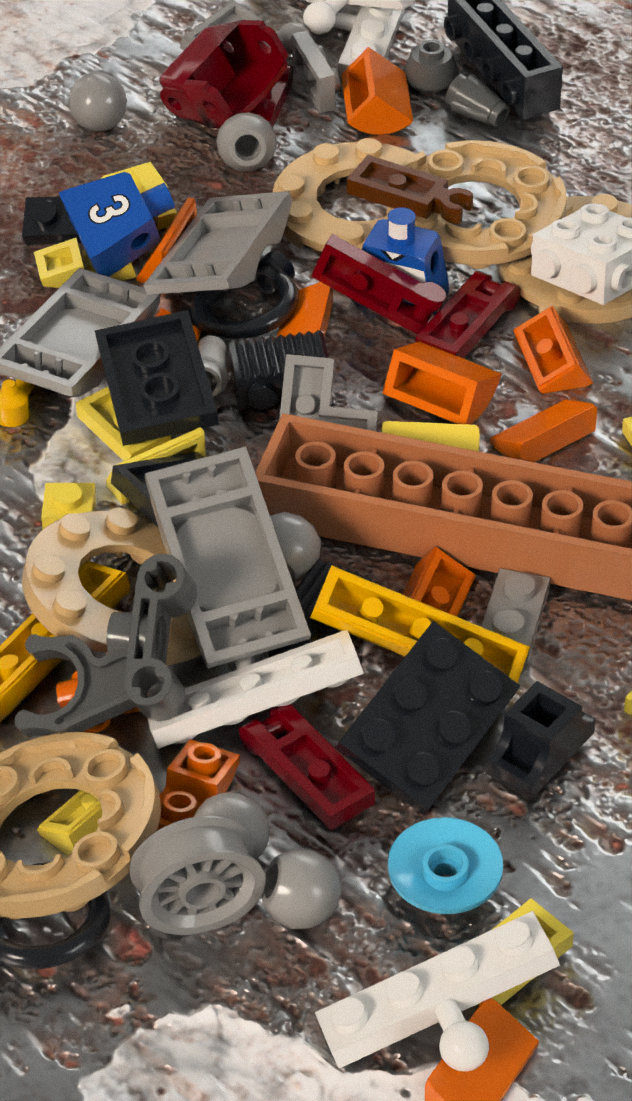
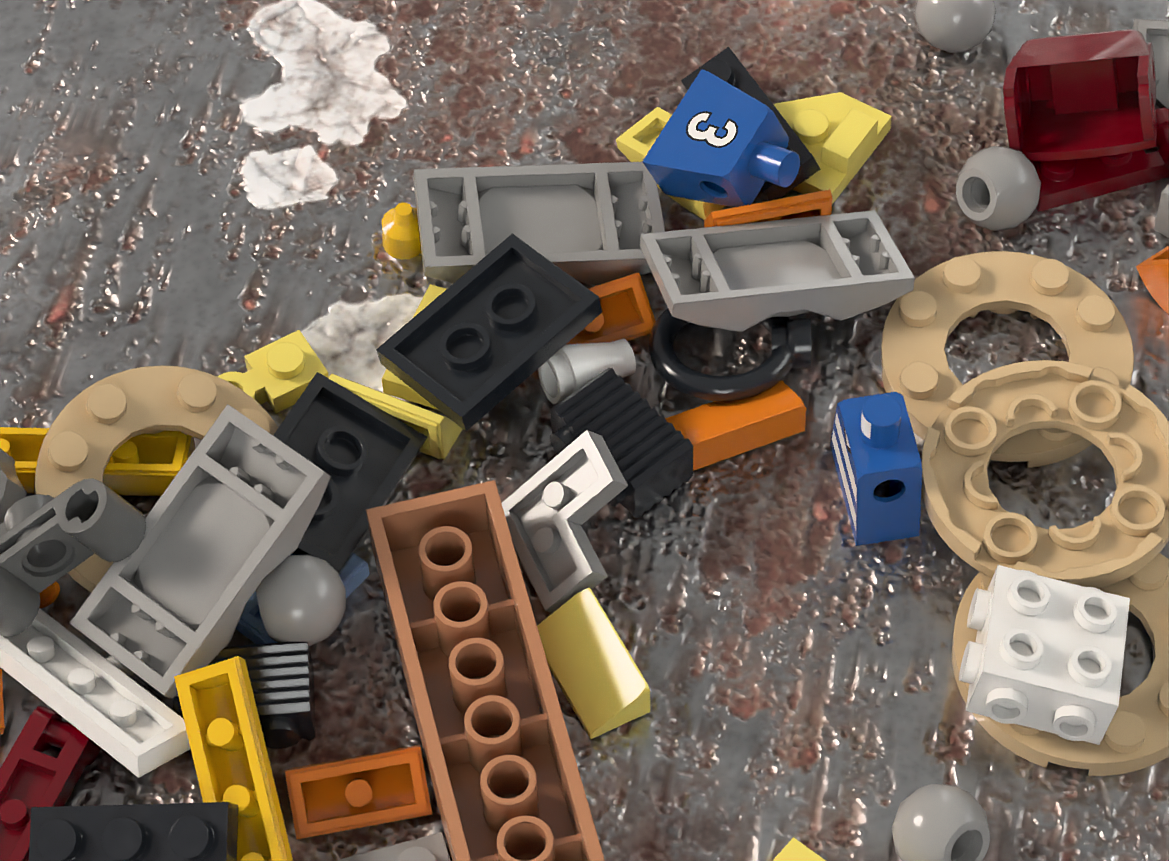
camera: 60 degrees right, 10 degrees up
dark red plate [311,234,446,334] -> none
reddish brown plate [347,155,473,224] -> none
orange brick [382,341,502,425] -> none
dark red plate [415,271,520,358] -> none
orange slope [490,399,597,462] -> none
orange slope [513,305,593,394] -> none

